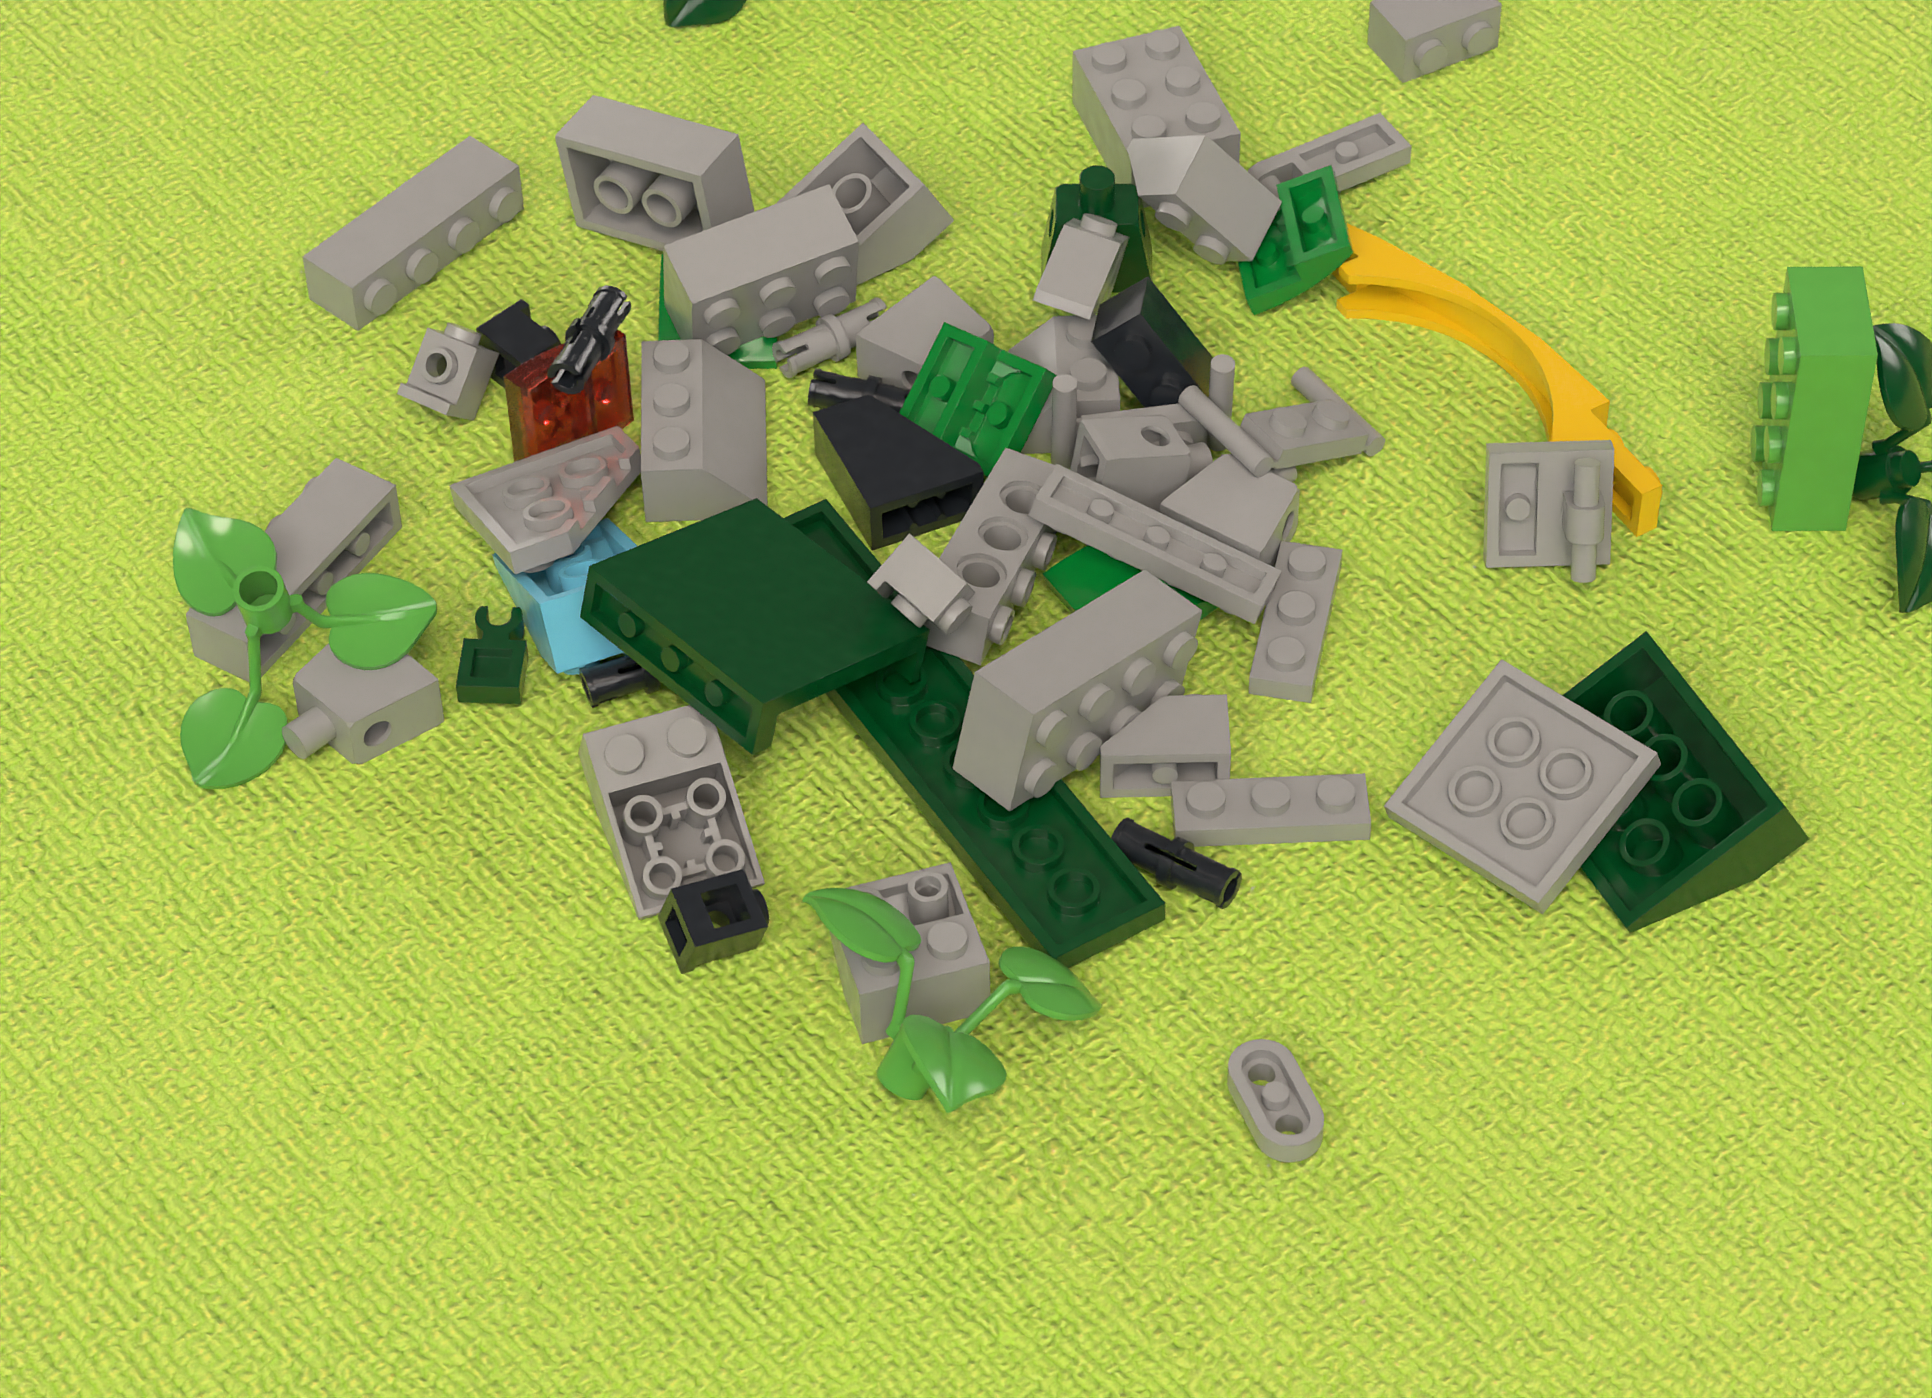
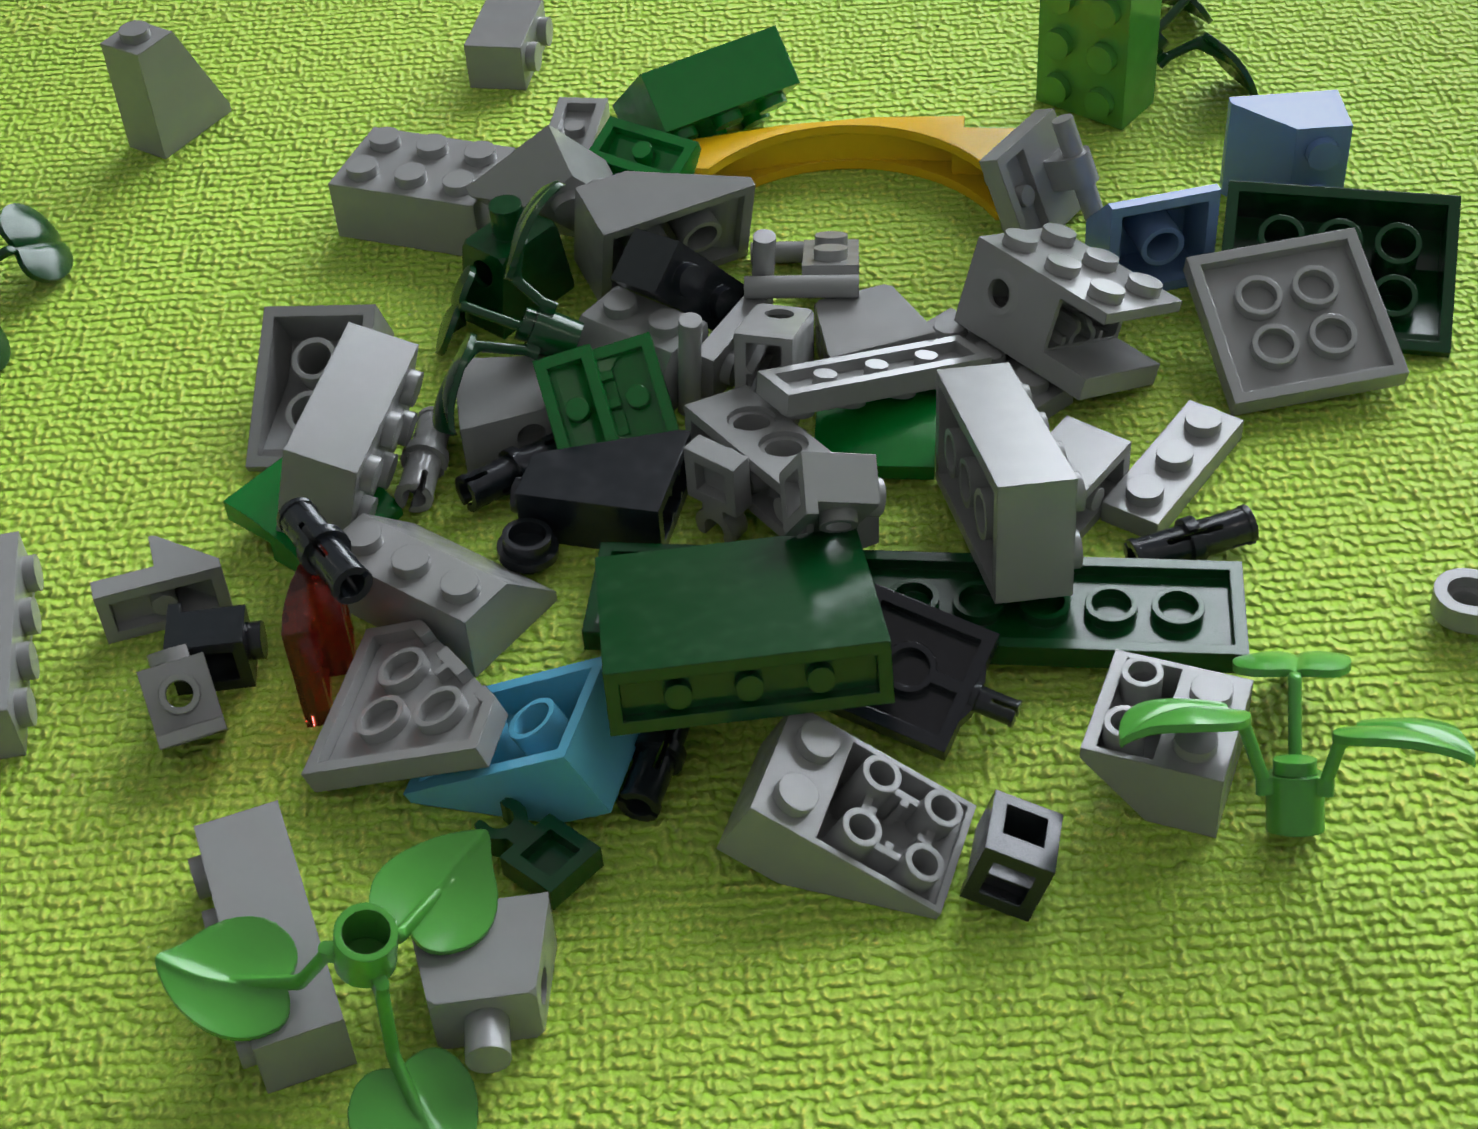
camera: 50 degrees left, 5 degrees down
light grey brick [555,95,755,251] -> none
light grey slope [1033,214,1129,320] -> none
none -> light grey slope [90,536,233,644]
none -> dark green plant [432,181,584,436]
none -> black plate [497,517,559,574]
none -> light grey slope [574,171,756,300]
none -> green brick [613,25,800,140]
none -> light grey plate [683,434,752,542]
none -> black plate [828,583,1023,761]
none -> light grey torso [954,223,1182,400]
none -> medium blue slope [1085,184,1221,291]
none -> medium blue slope [1219,90,1353,196]

